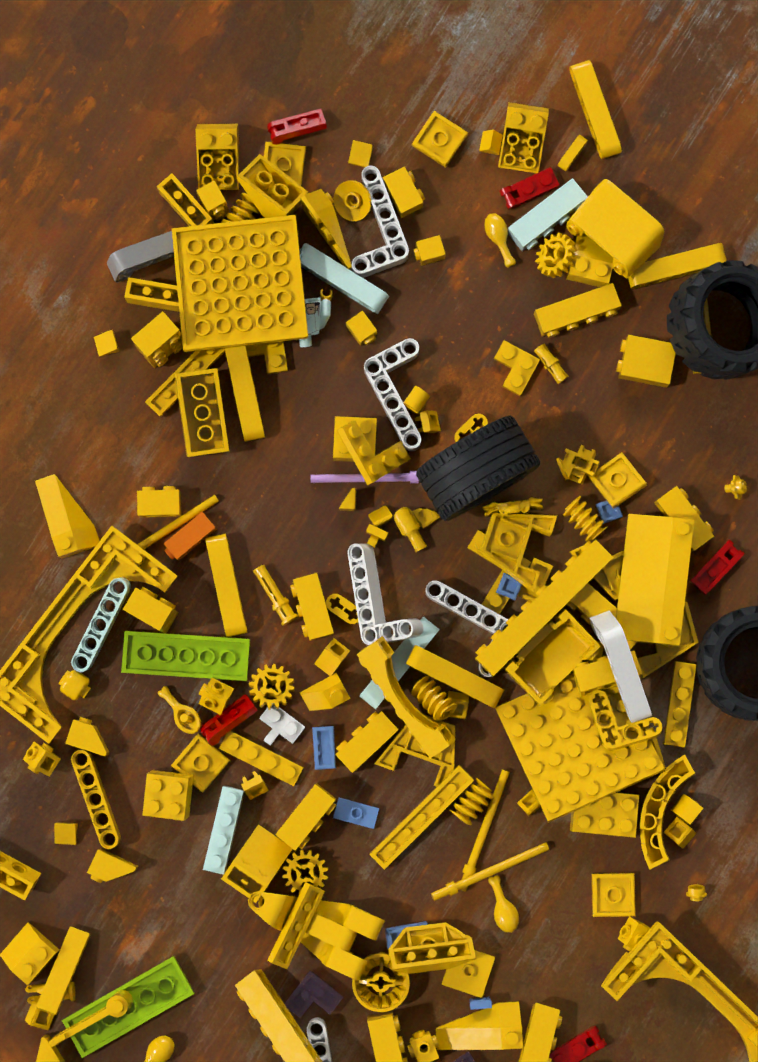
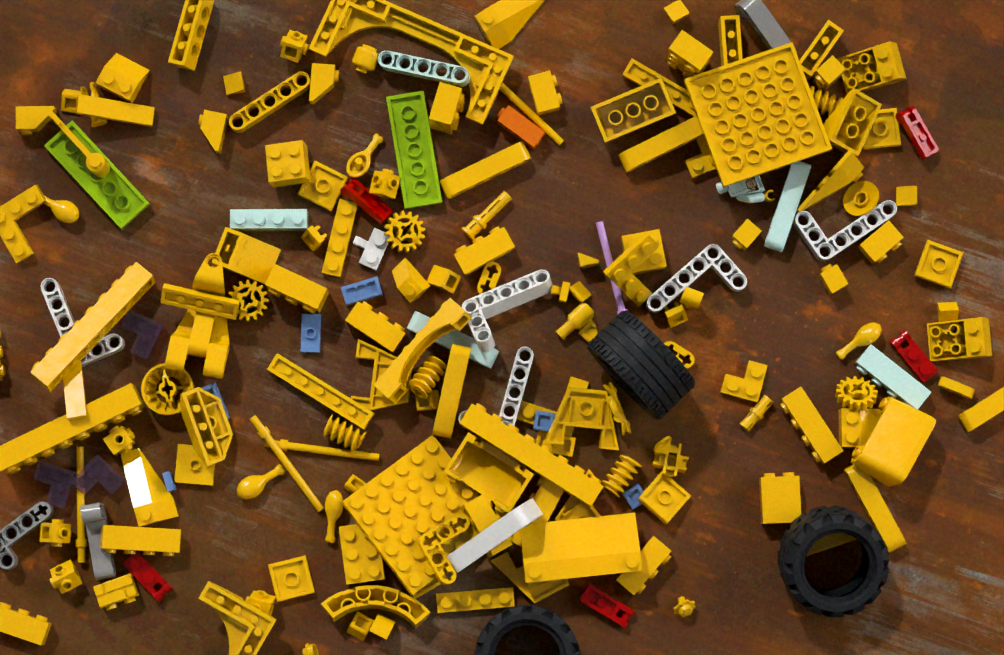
camera: 75 degrees right, 0 degrees up
none -> yellow piece [325,490,344,544]

